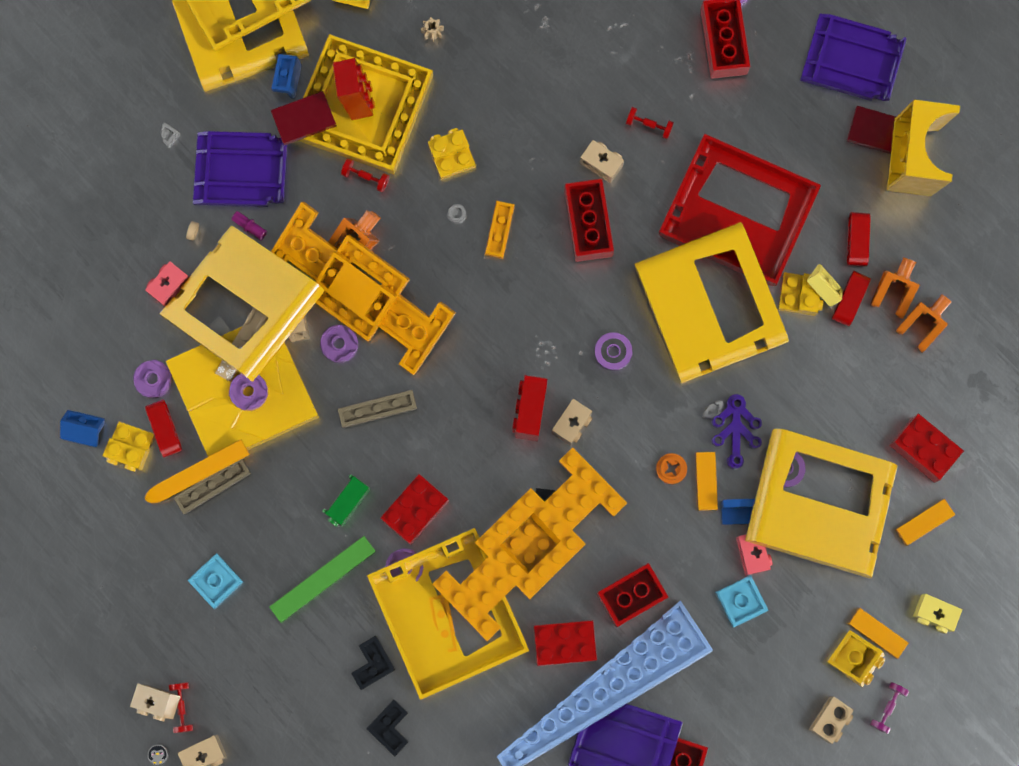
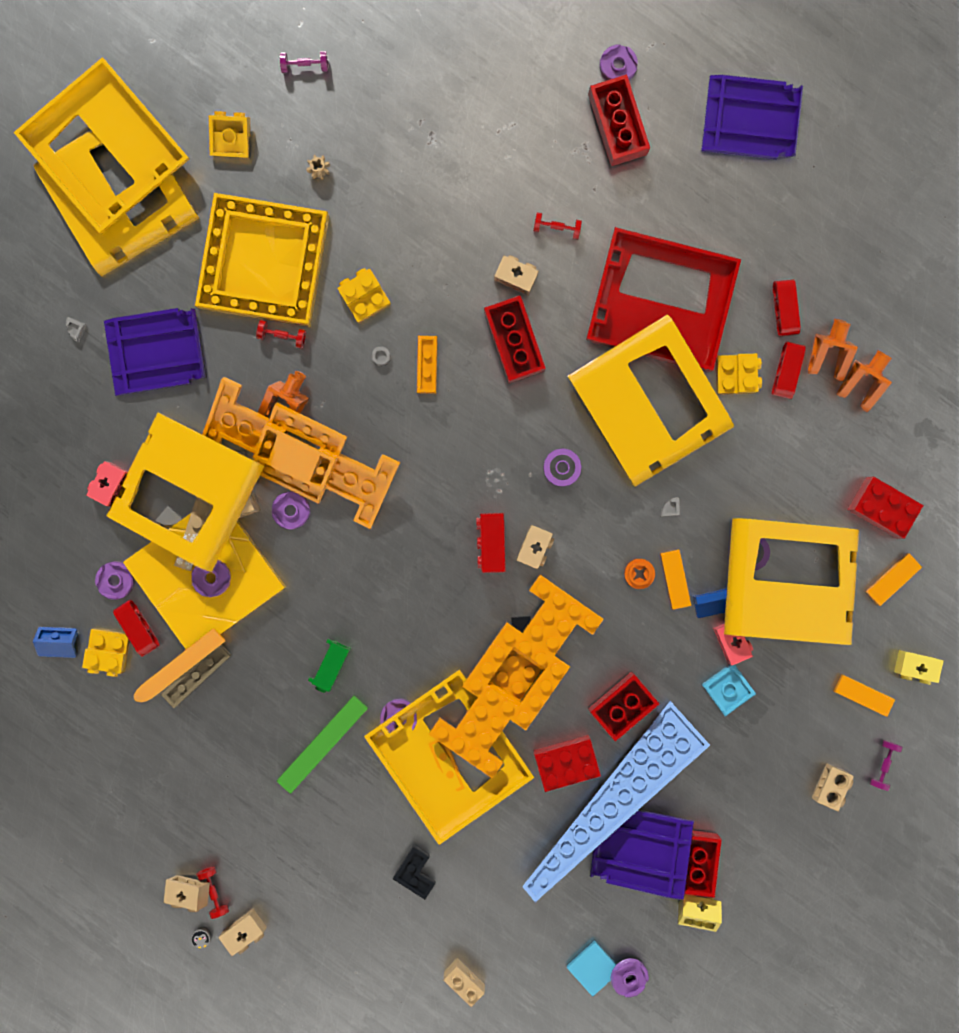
camera: 10 degrees left, 10 degrees up
tan tile [186,221,199,241] -> none
medium azure tile [187,553,243,609] -> none
magenta axle [232,211,268,240] -> none
blue panel [271,54,302,99] -> none
dark red tile [271,91,337,145] -> none
red brick [333,58,375,120] -> none
dark tan plate [338,390,417,428] -> none
black plate [351,636,395,690] -> none
red brick [380,474,449,545] -> none
dark purple plant [711,394,762,469] -> none
light yellow slope [807,264,843,307] -> none
yellow plate [827,630,885,687] -> none
dark red tile [846,106,896,154] -> none
yellow piece [887,100,960,197] -> none

